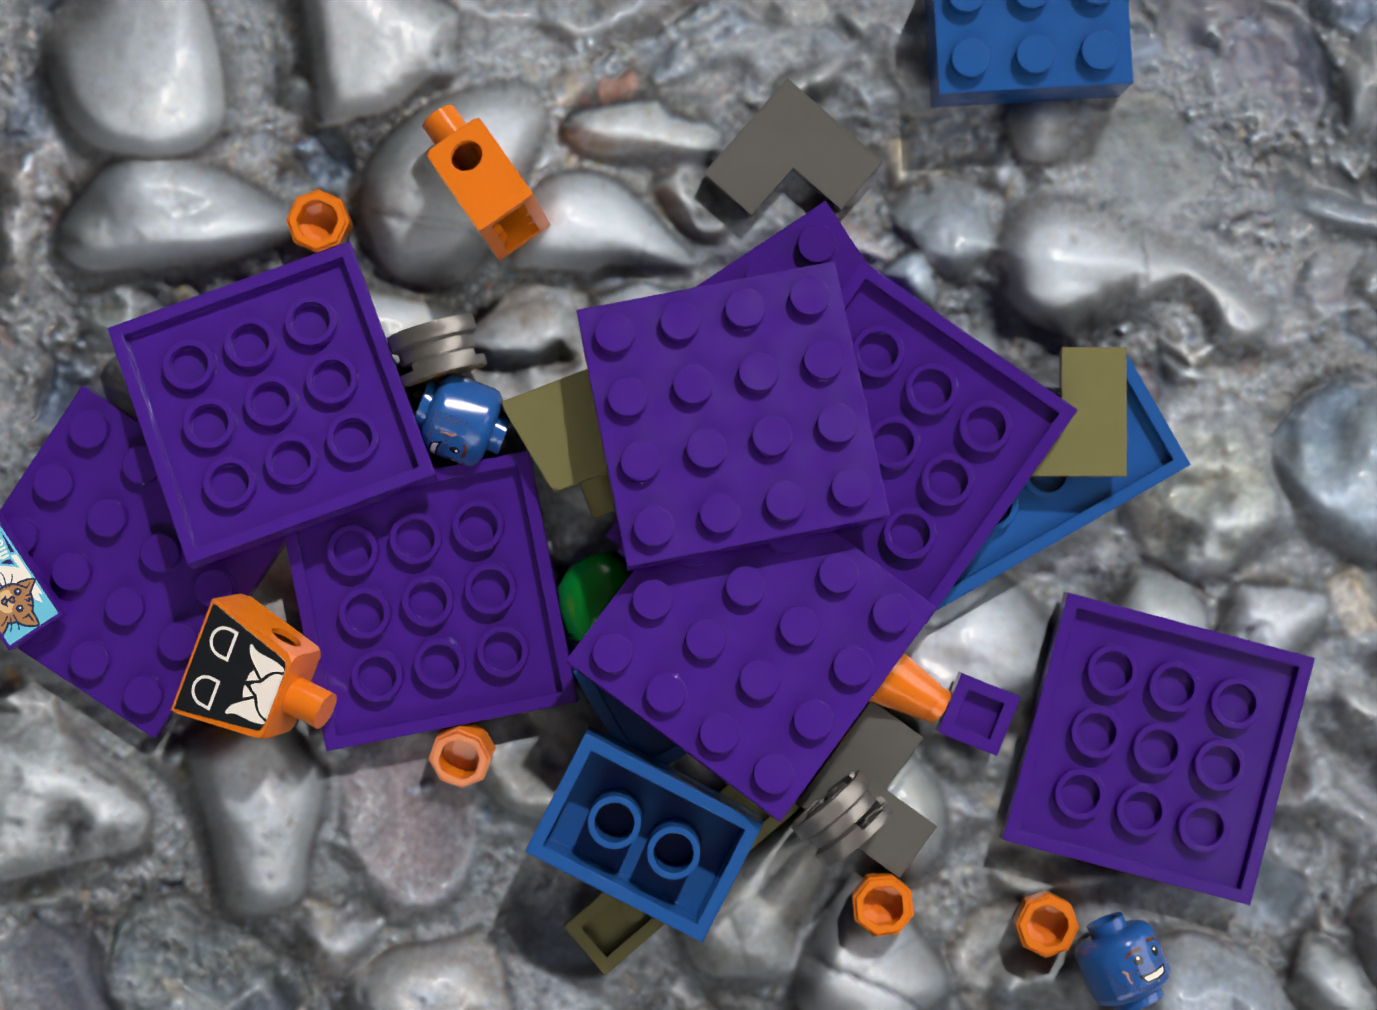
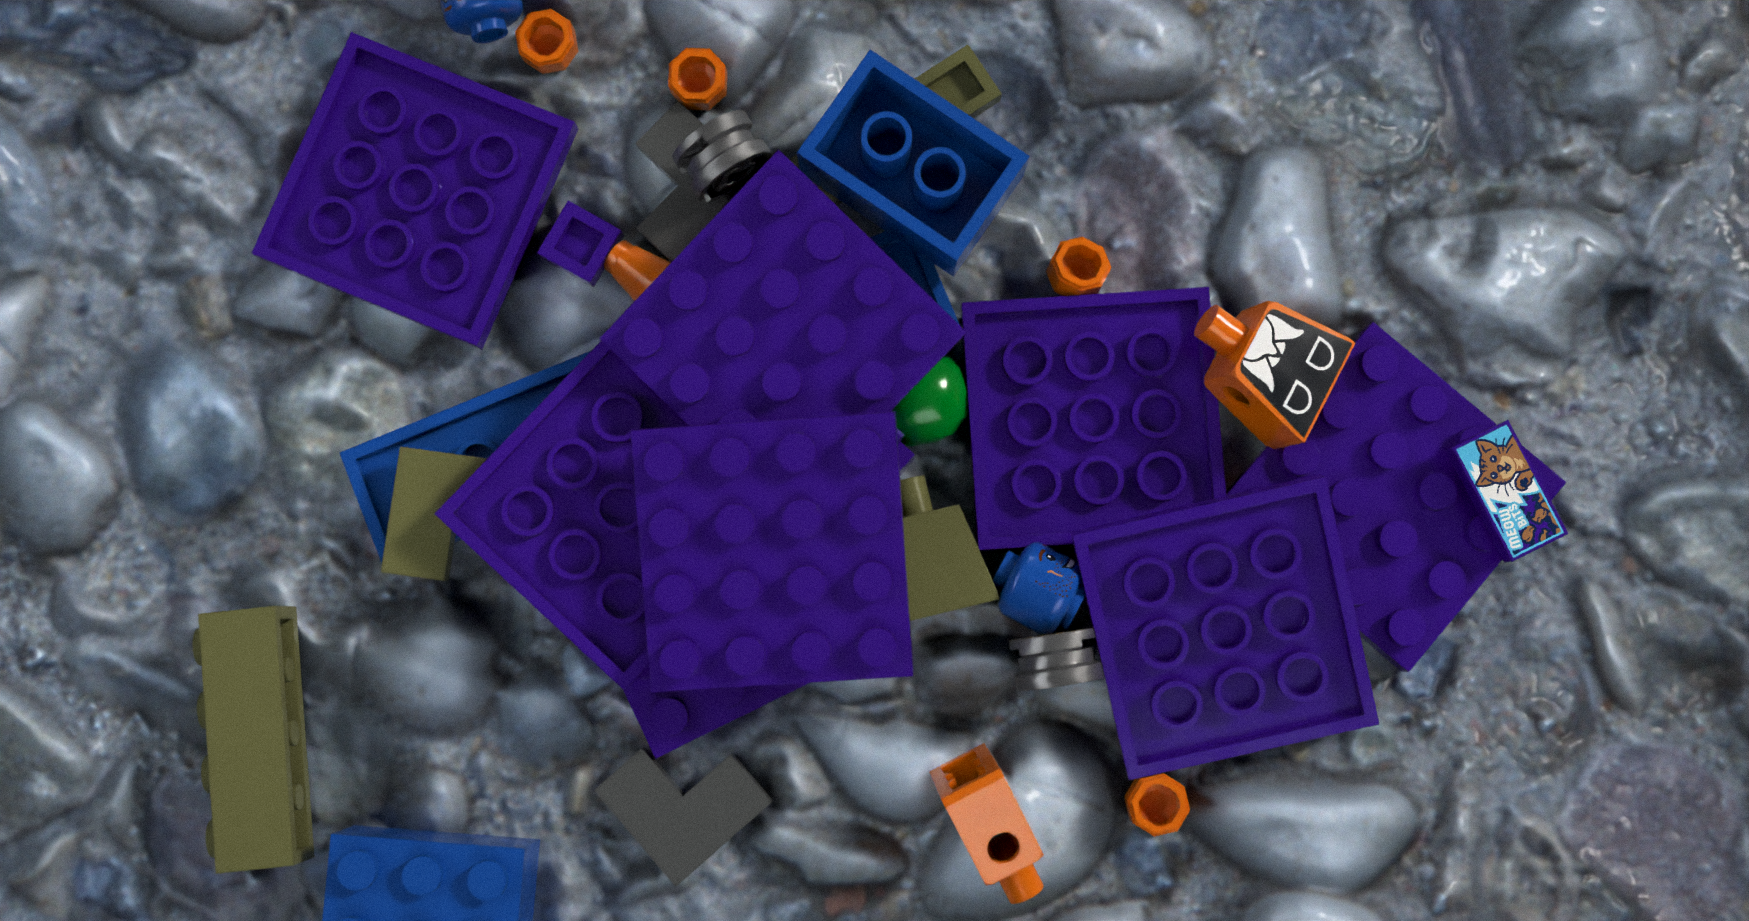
camera: 165 degrees left, 5 degrees down
none -> olive brick [192,606,315,874]

